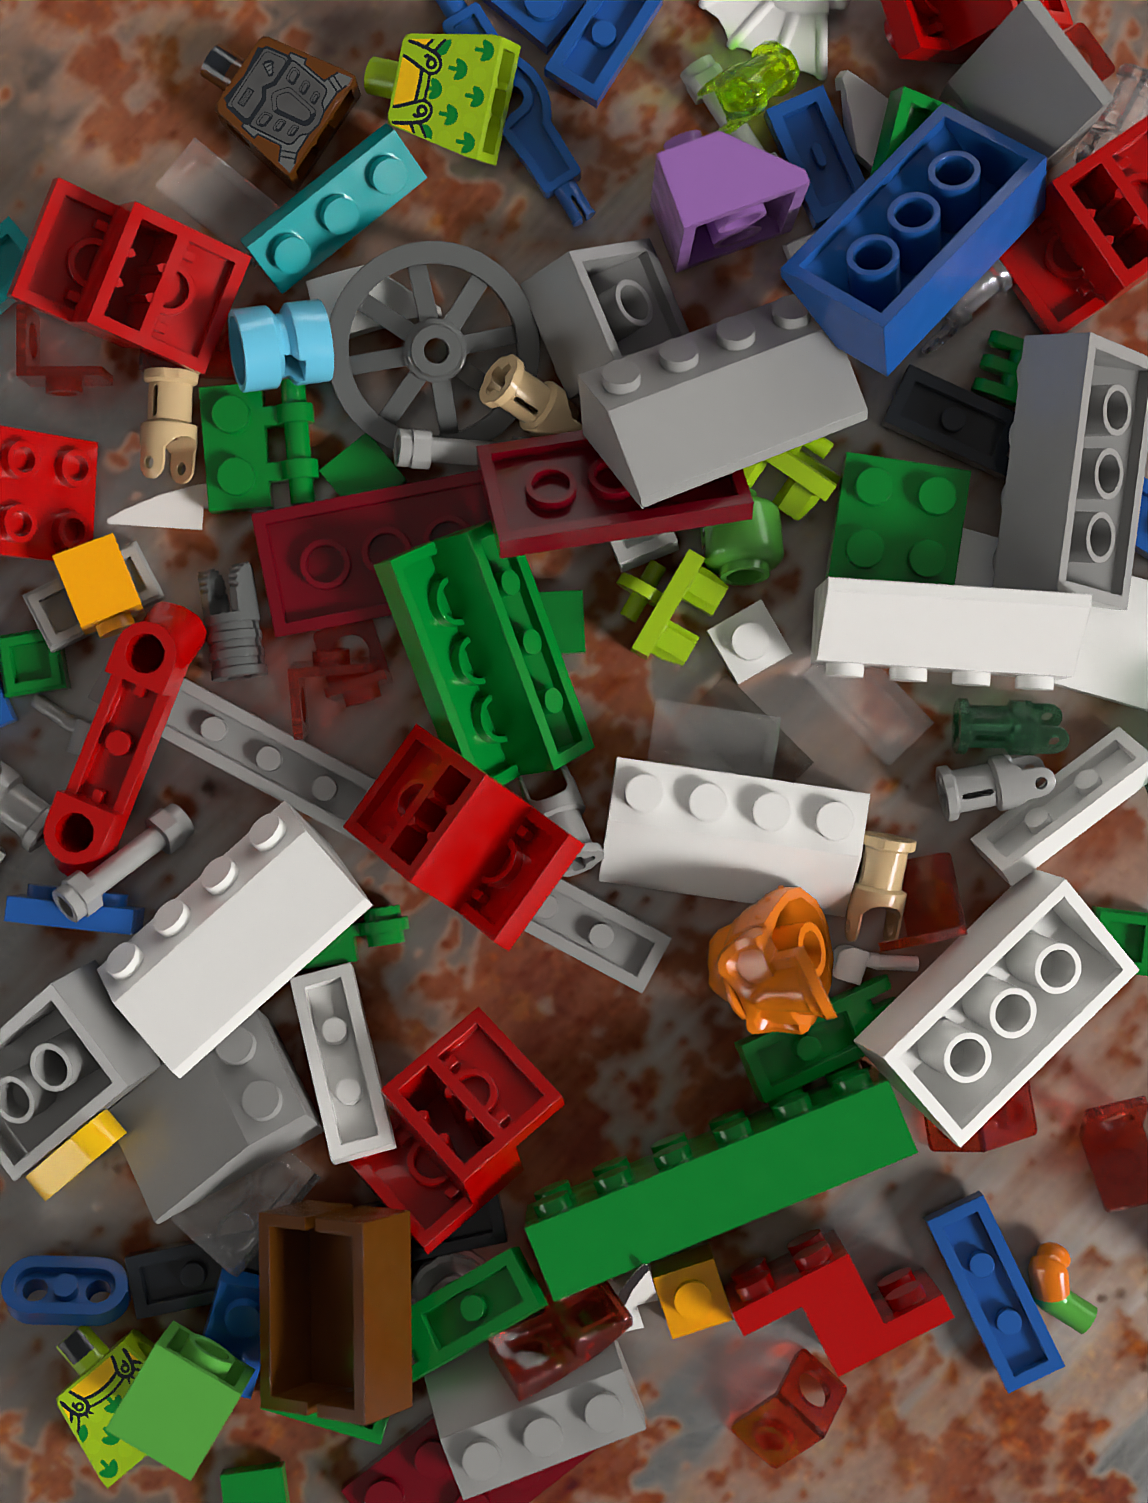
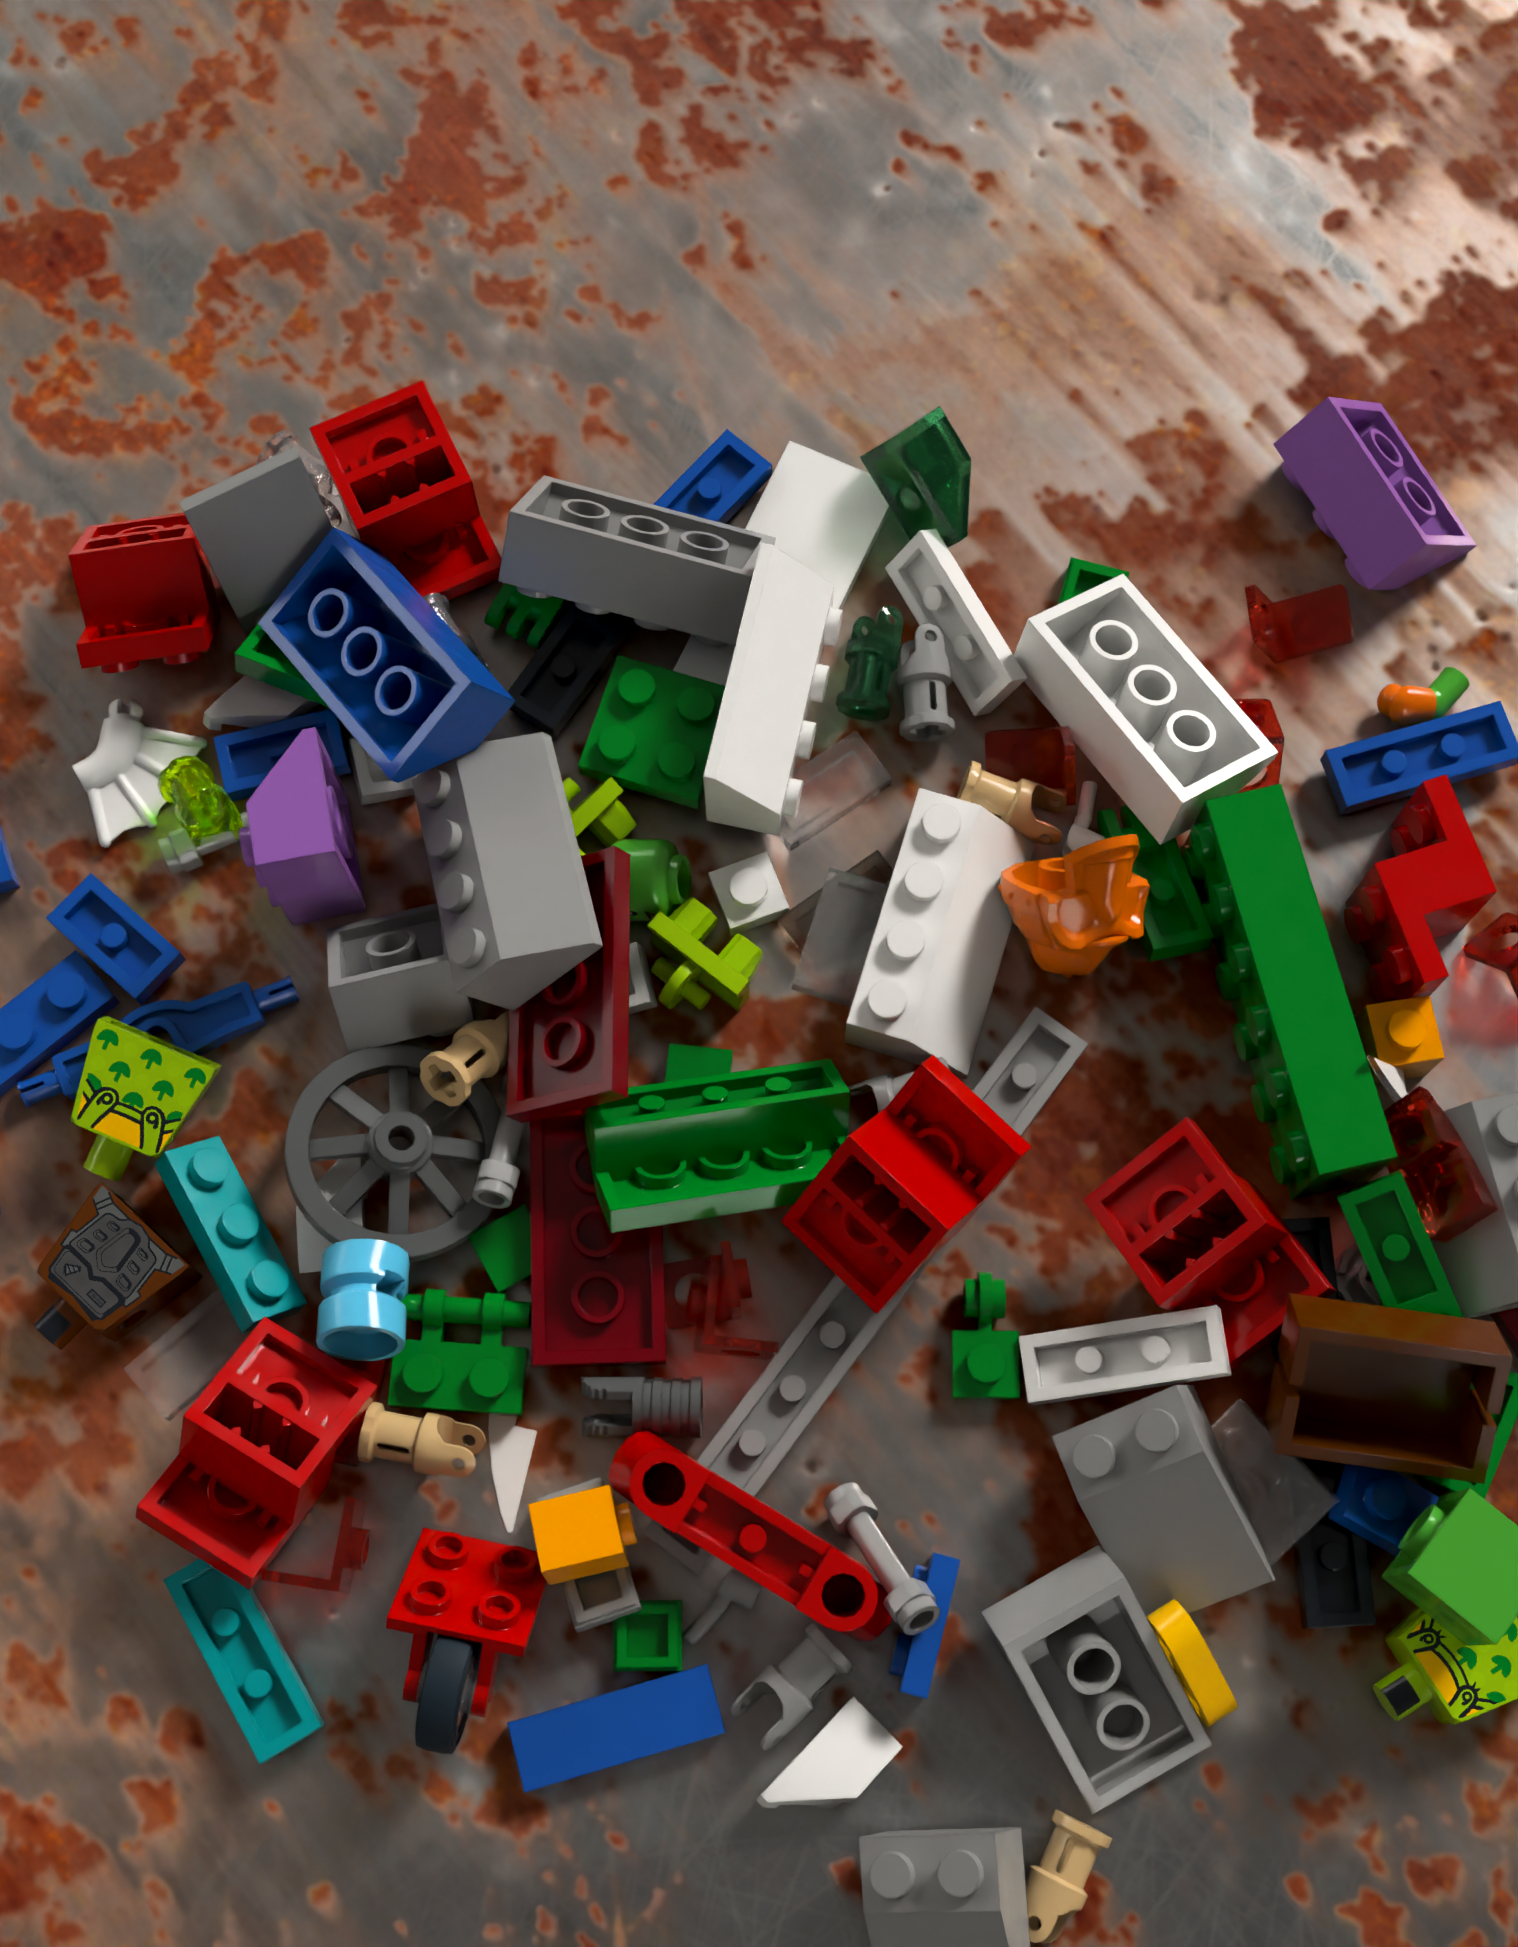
camera: 80 degrees left, 15 degrees down
blue plate [1,1255,132,1326] -> none
white slope [97,800,372,1078] -> none

